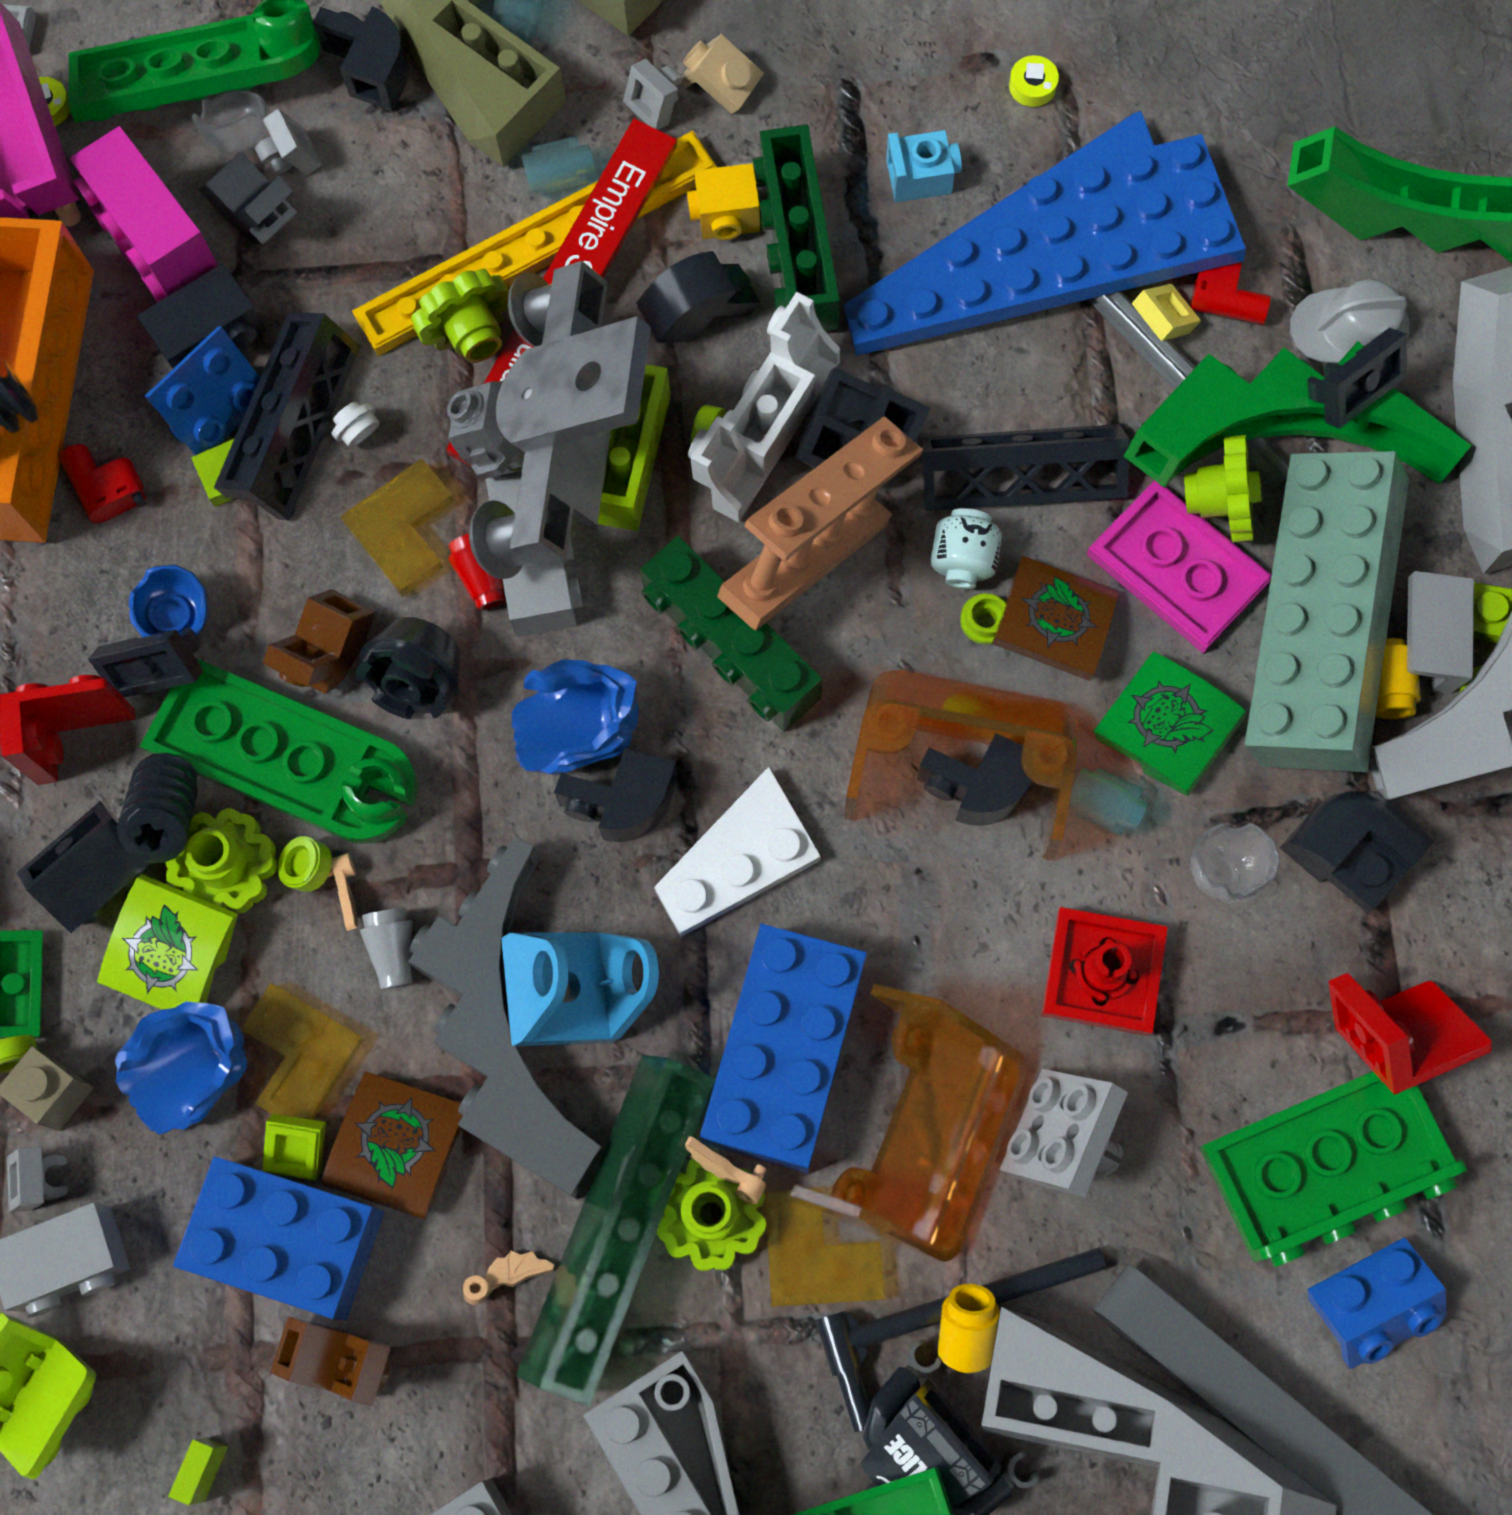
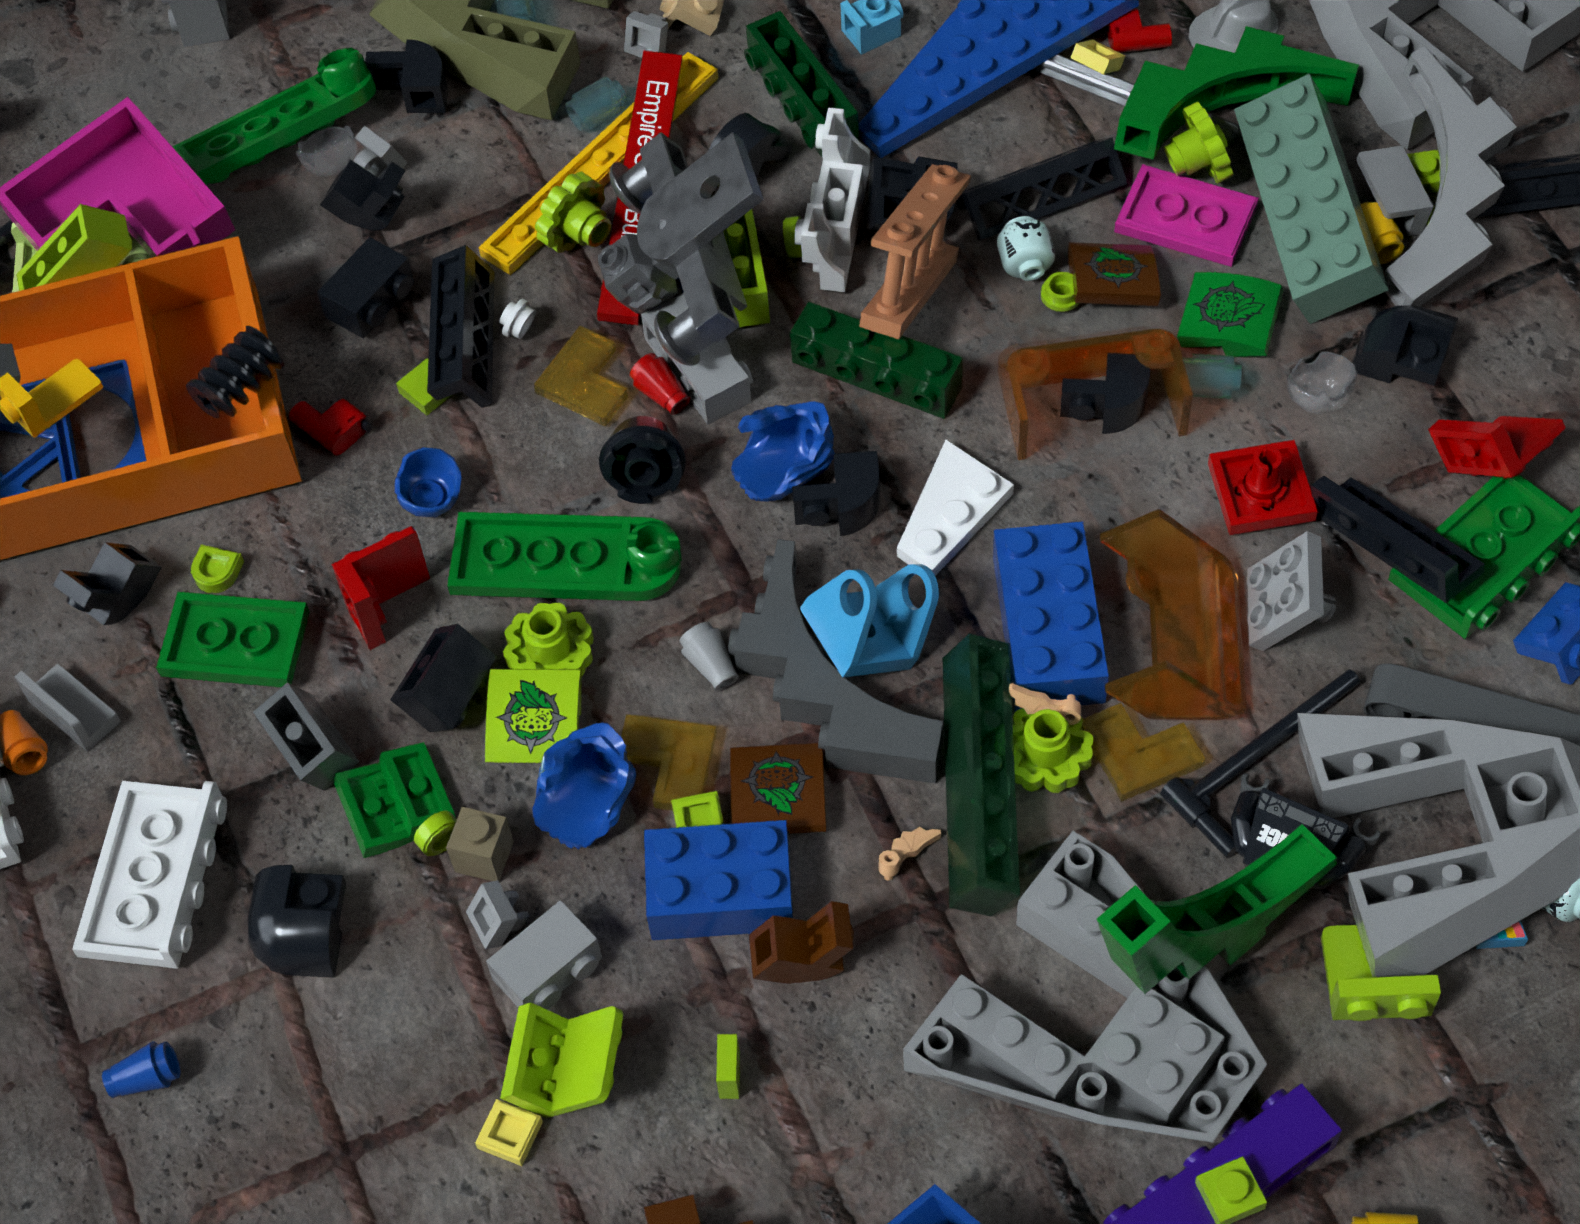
camera: 20 degrees left, 15 degrees down
dark pink brick [69,126,218,302] -> none
black plate [88,627,204,698] -> none
black piece [117,753,198,863] -> none
blue hinge [145,326,260,456] -> none
reddish brown brick [263,589,376,694] -> none
lime tile [278,836,332,892] -> none
light nougat piece [328,853,359,931] -> none
yellow brick [687,163,760,240] -> none
yellow brick [938,1284,1000,1373] -> none
black plate [1307,327,1407,429] -> none
none -> black fence [1311,476,1485,603]

